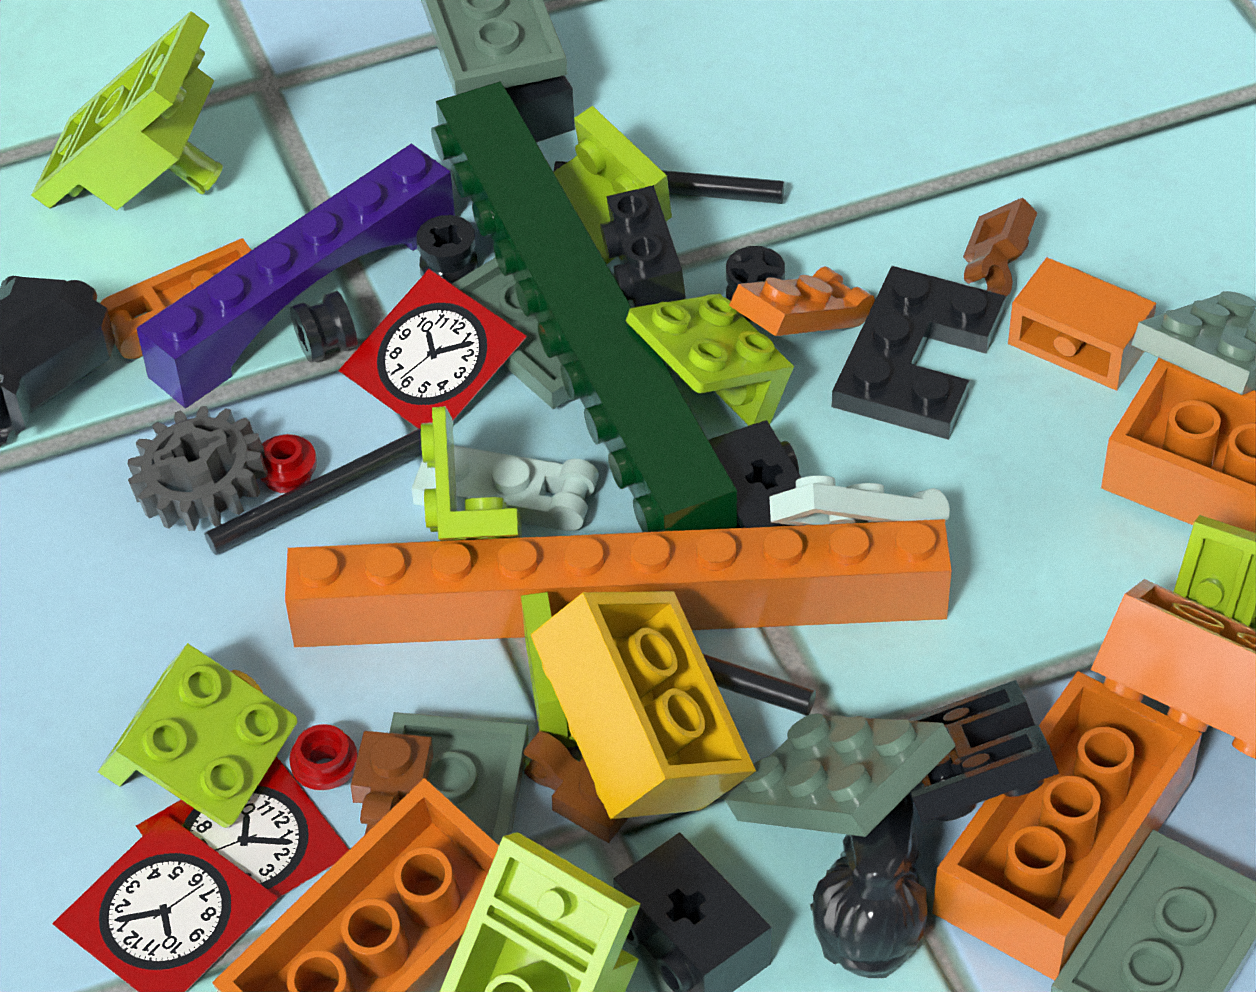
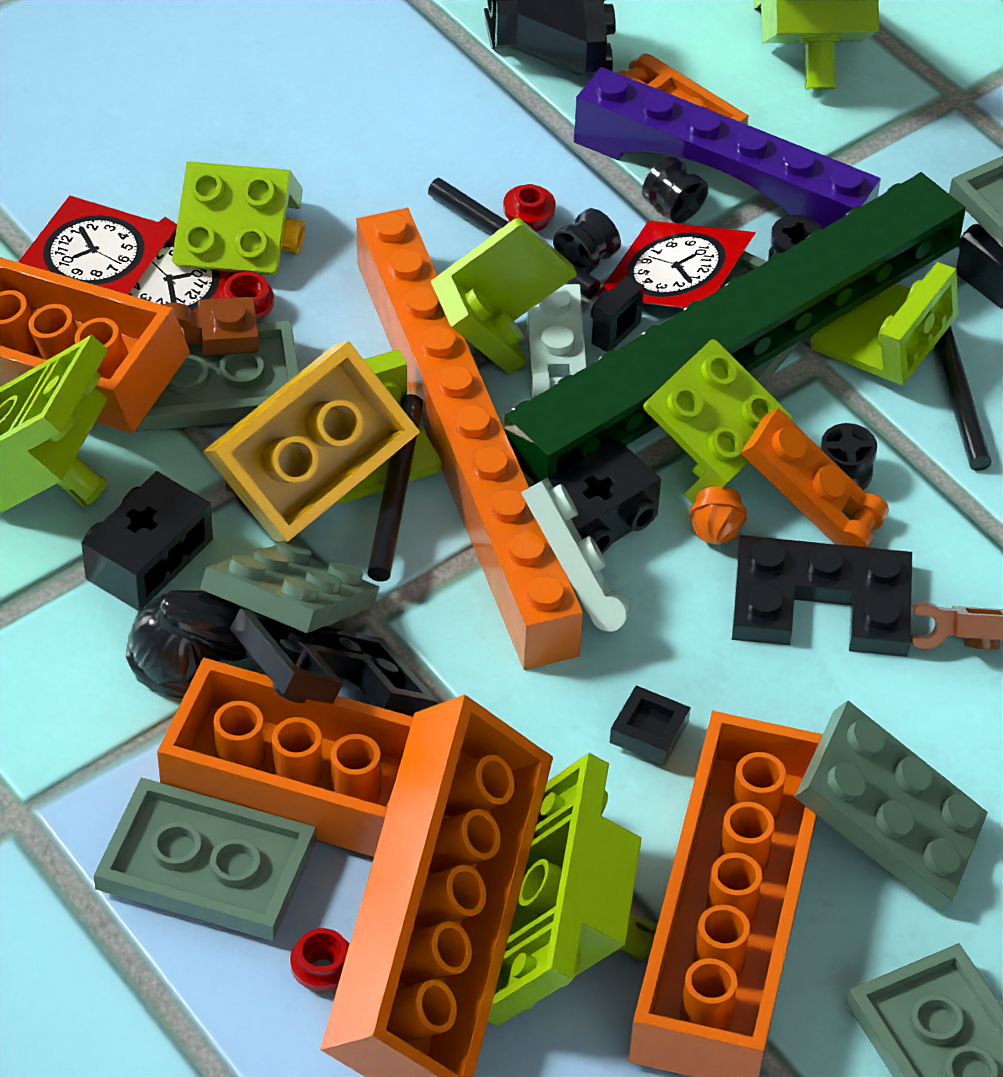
camera: 70 degrees right, 0 degrees up
dark grey gear [127,406,268,531] -> none
black plate [600,185,686,307] -> none
orange brick [1008,257,1156,391] -> none
none -> black wheel [553,208,621,274]
none -> black plate [590,276,644,352]
none -> black plate [609,685,691,765]
none -> orange plate [689,486,747,545]

